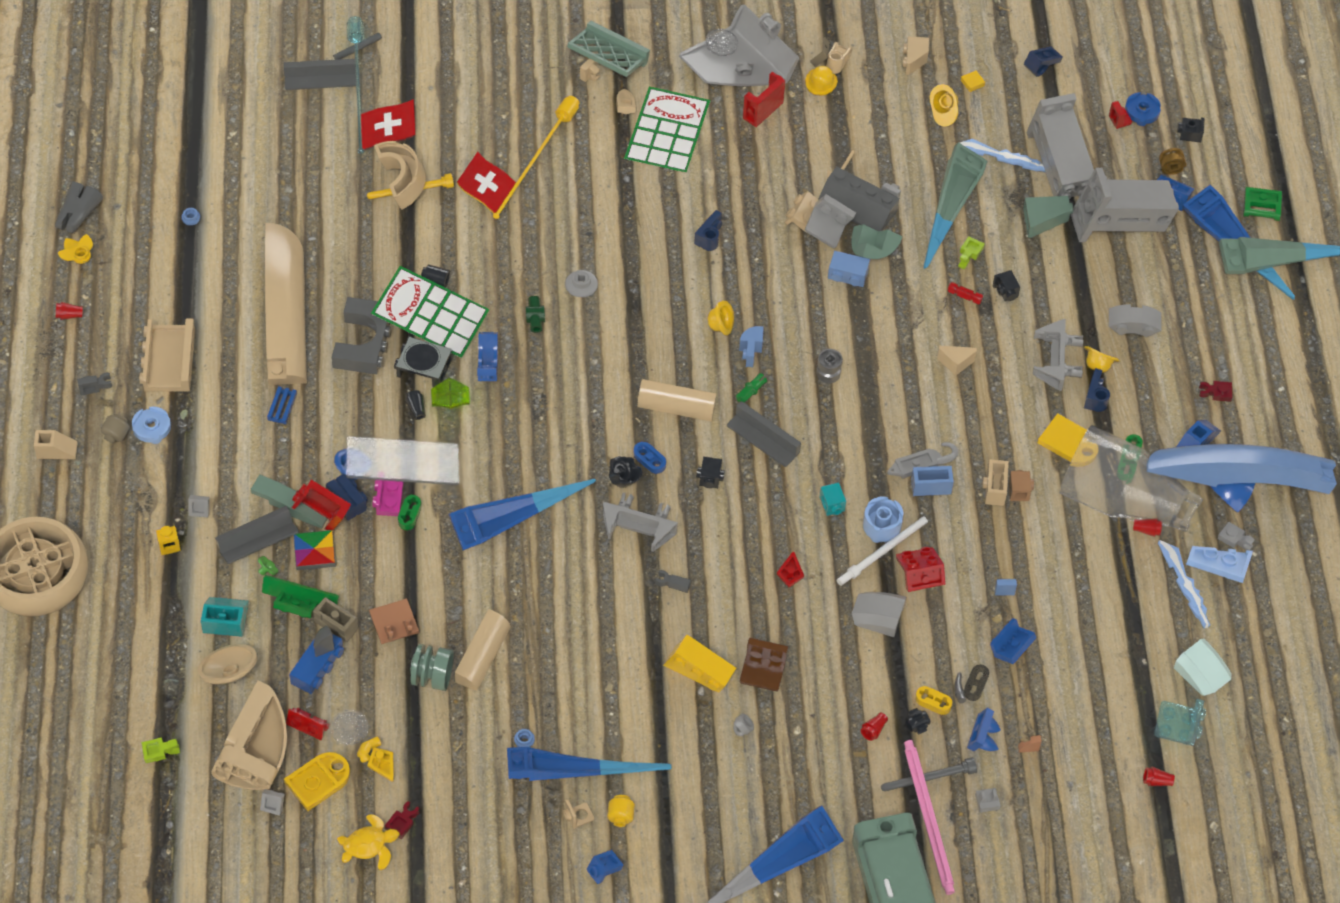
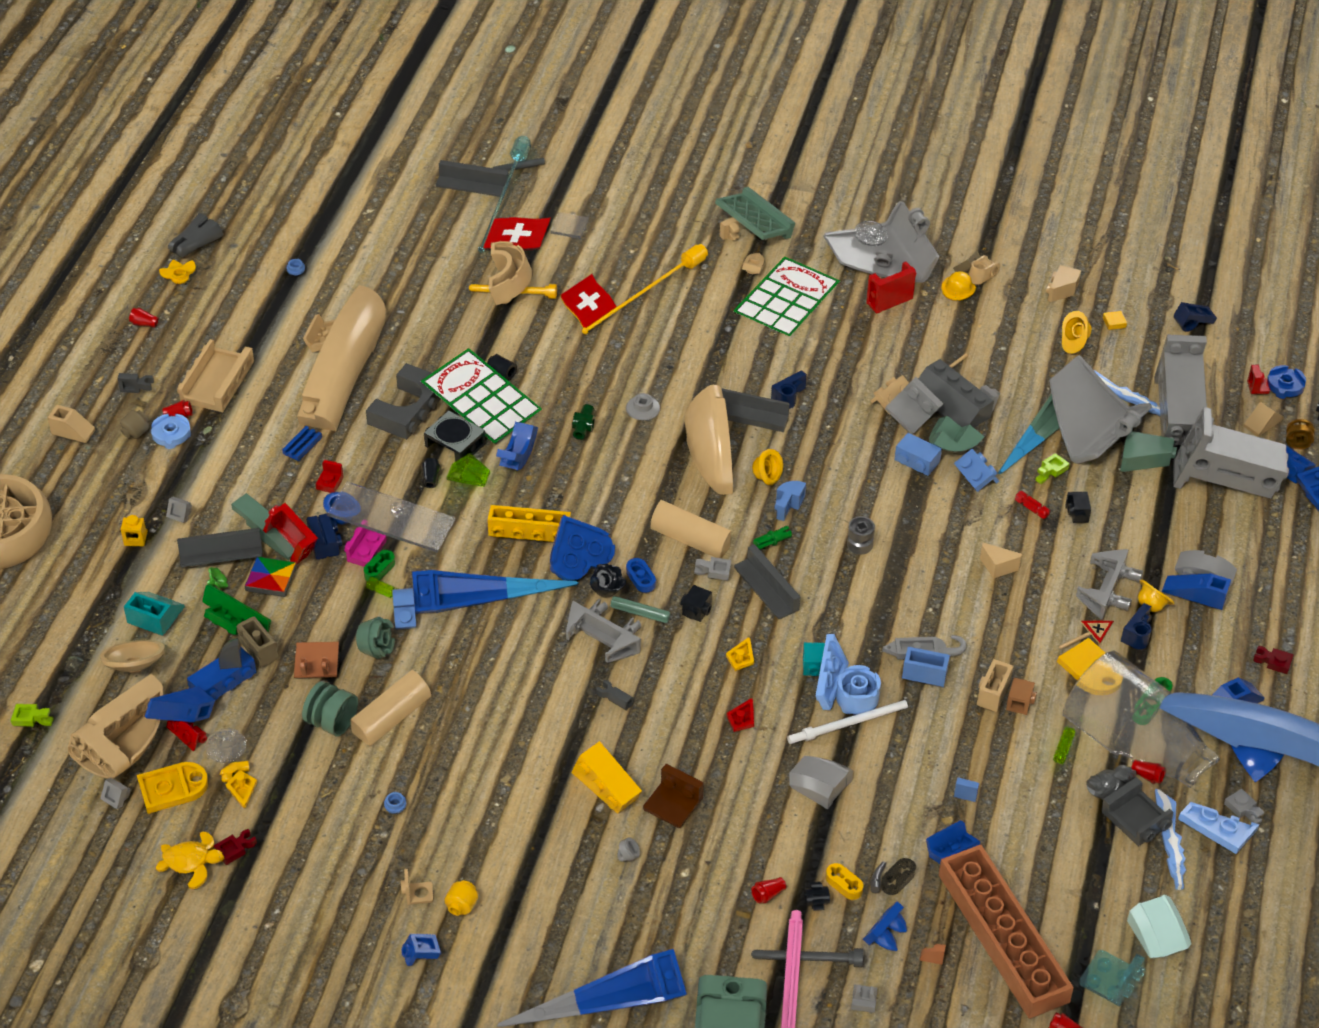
camera: 20 degrees right, 10 degrees down
blue plate [507,747,671,781] -> none
red bracket [896,547,946,592] -> none
none -> blue slope [145,686,215,722]
none -> red cone [162,400,193,419]
none -> tan bracket [303,314,336,352]
none -> red bracket [315,460,344,493]
none -> sand green cone [356,617,395,659]
none -> clear neon green axle [366,577,399,599]
none -> medium blue brick [392,588,416,630]
none -> yellow brick [487,505,571,542]
none -> clear piece [550,212,589,239]
none -> blue plate [550,515,615,581]
none -> sand green axle [611,596,670,623]
none -> tan panel [684,385,733,495]
none -> light grey plate [694,557,731,581]
none -> dark grey panel [722,388,790,432]
none -> yellow piece [726,637,754,671]
none -> light blue wing [816,634,849,710]
none -> nougat brick [939,845,1074,1019]
none -> medium blue bracket [954,449,999,492]
none -> light grey panel [1049,355,1152,464]
none -> clear neon green axle [1053,726,1075,764]
none -> piece [1059,621,1114,649]
none -> dark grey hair [1086,765,1136,800]
none -> dark grey panel [1102,777,1173,847]
none -> blue slope [1162,573,1231,610]
none -> tan slope [1243,402,1284,437]

